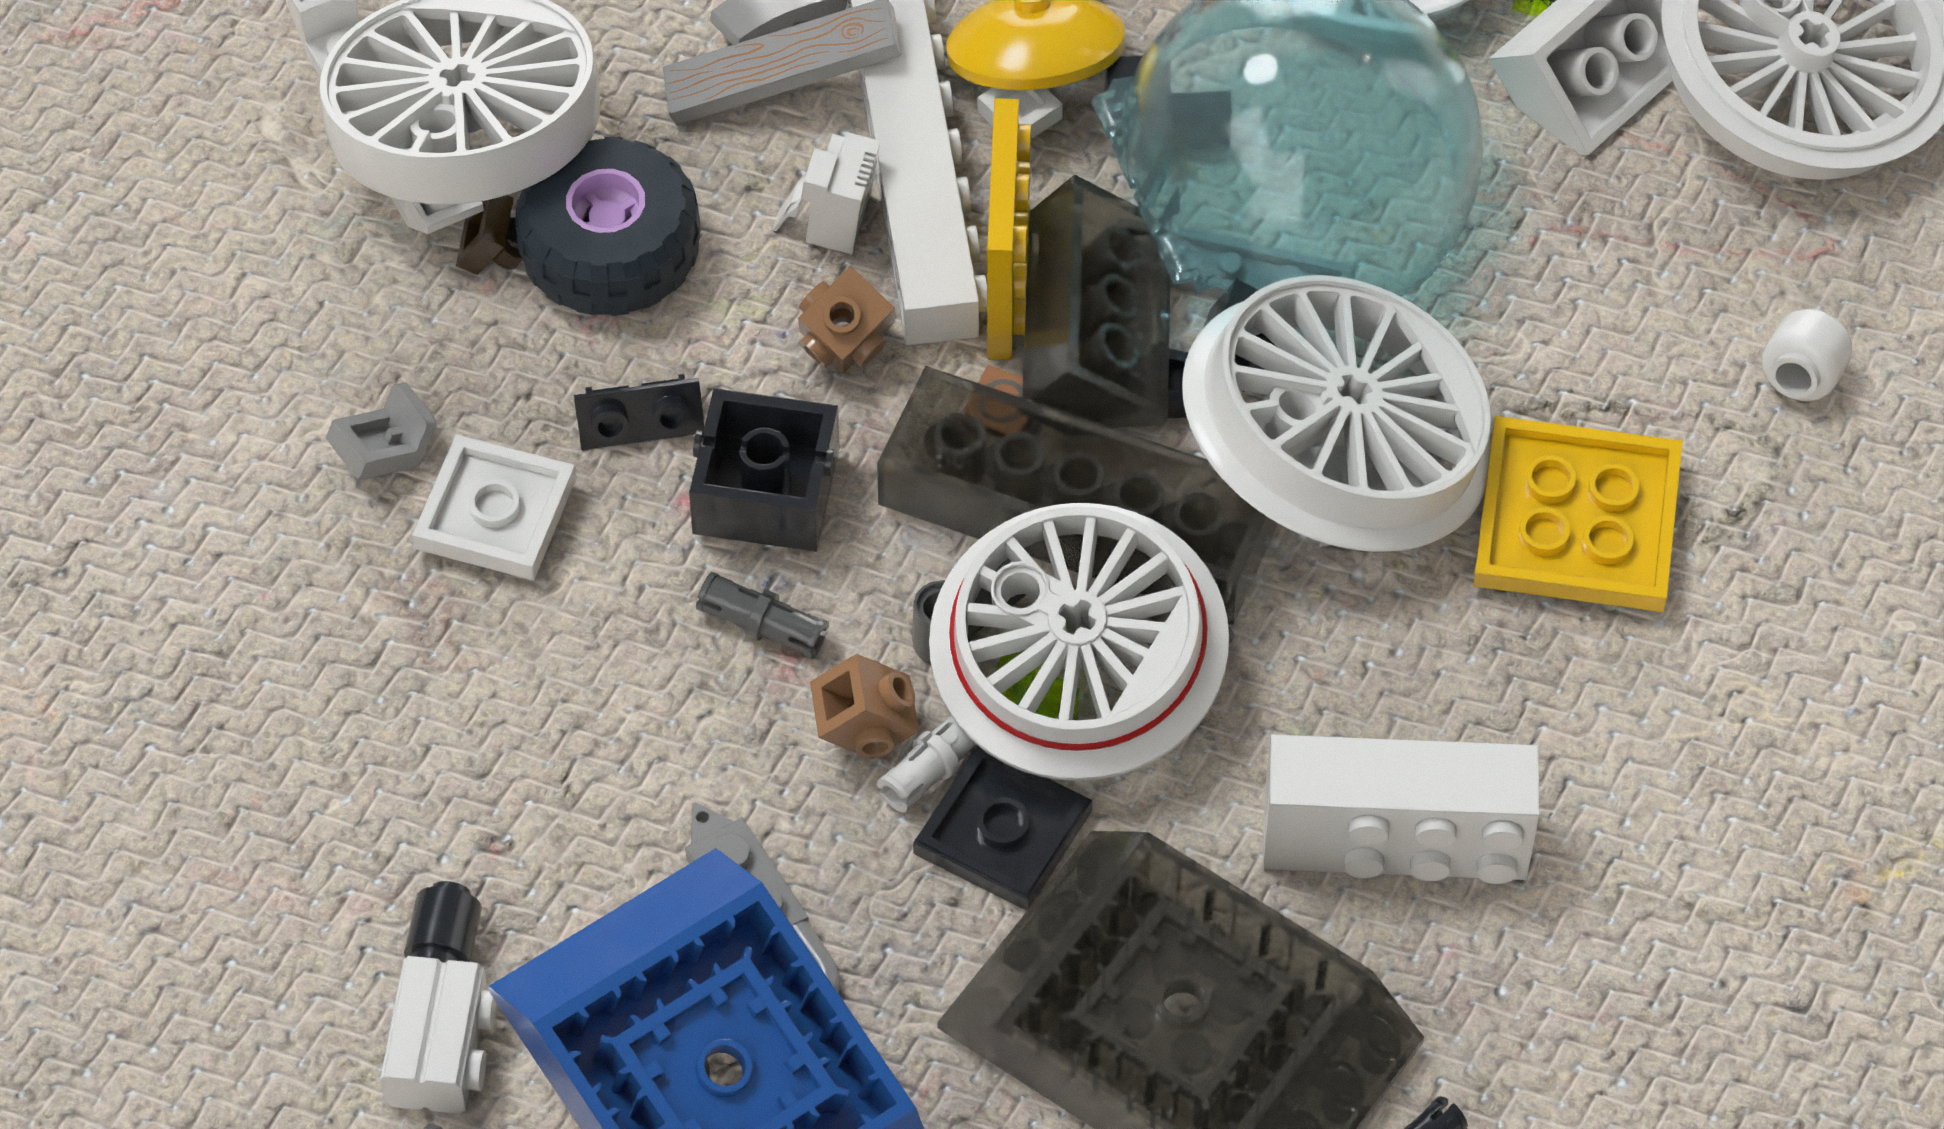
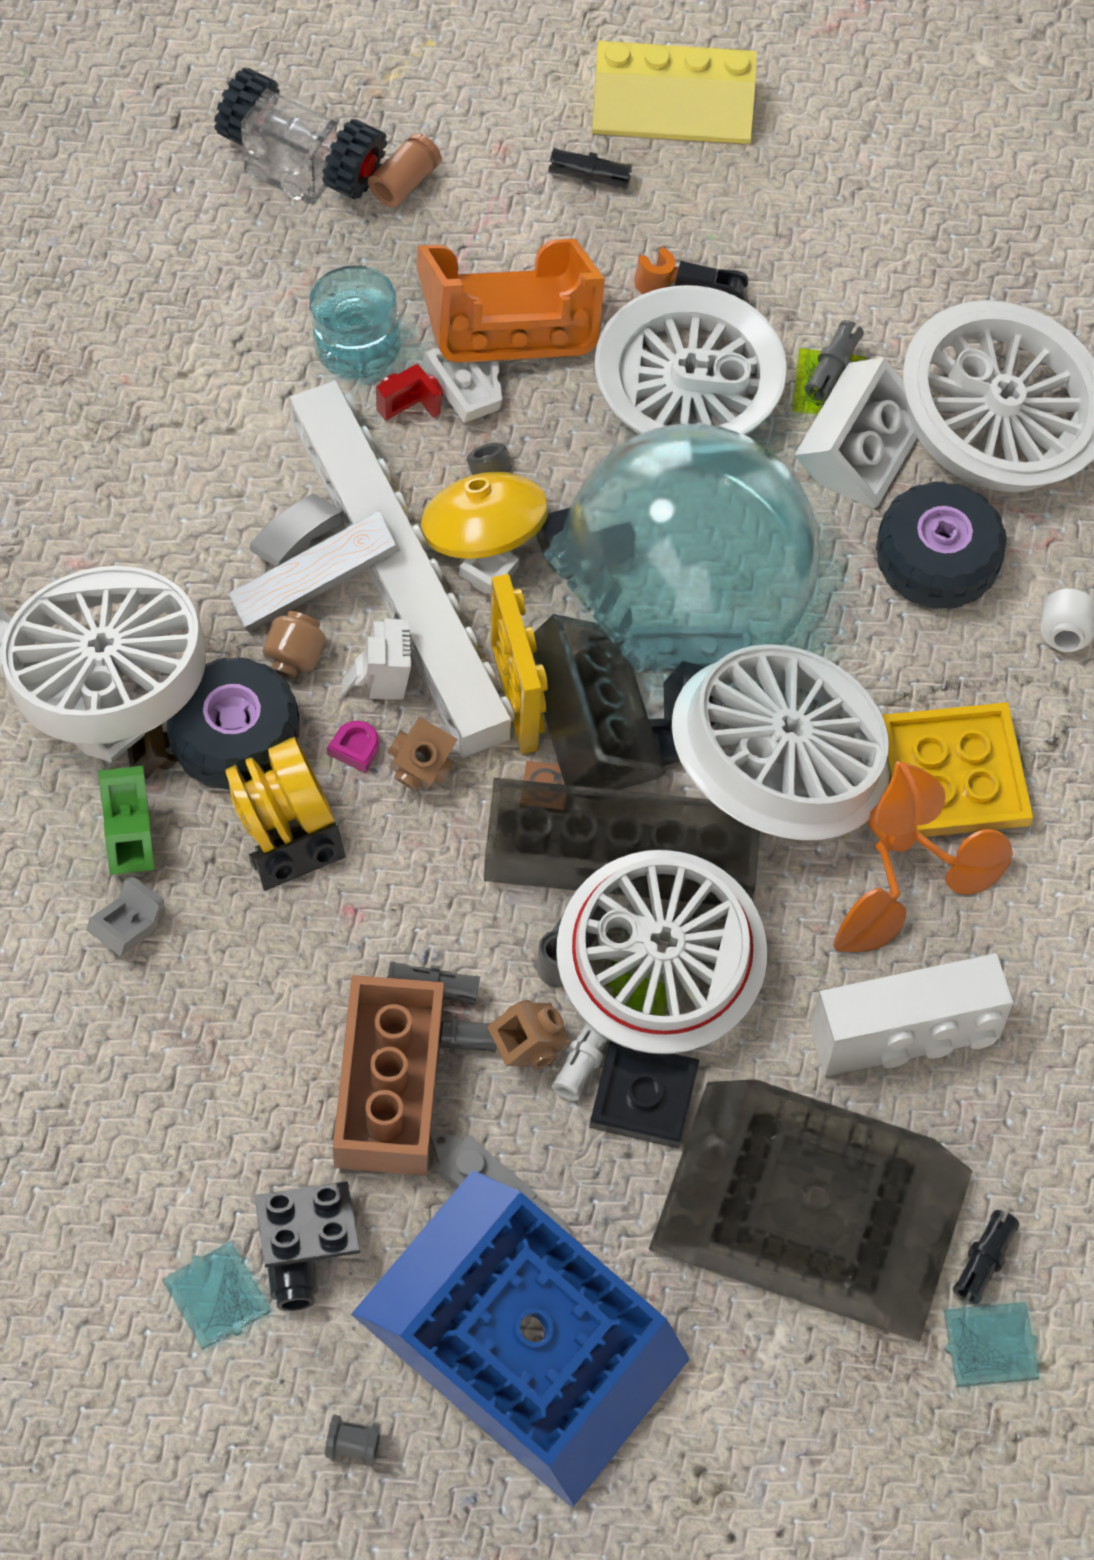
camera: 20 degrees left, 5 degrees up
white brick [380,956,497,1114] -> none
white plate [412,434,576,580] -> none
black brick [689,388,840,552] -> none
none -> bright green brick [98,766,155,875]
none -> clear light blue piece [162,1241,272,1351]
none -> yellow wheel [225,737,335,853]
none -> hinge [254,1181,360,1268]
none -> medium nougat head [262,611,326,679]
none -> dark pink tile [327,721,379,773]
none -> nougat brick [333,975,444,1176]
none -> dark grey pin [440,1016,496,1053]
none -> orange plant [833,761,1014,952]
none -> black wheel [876,482,1007,609]

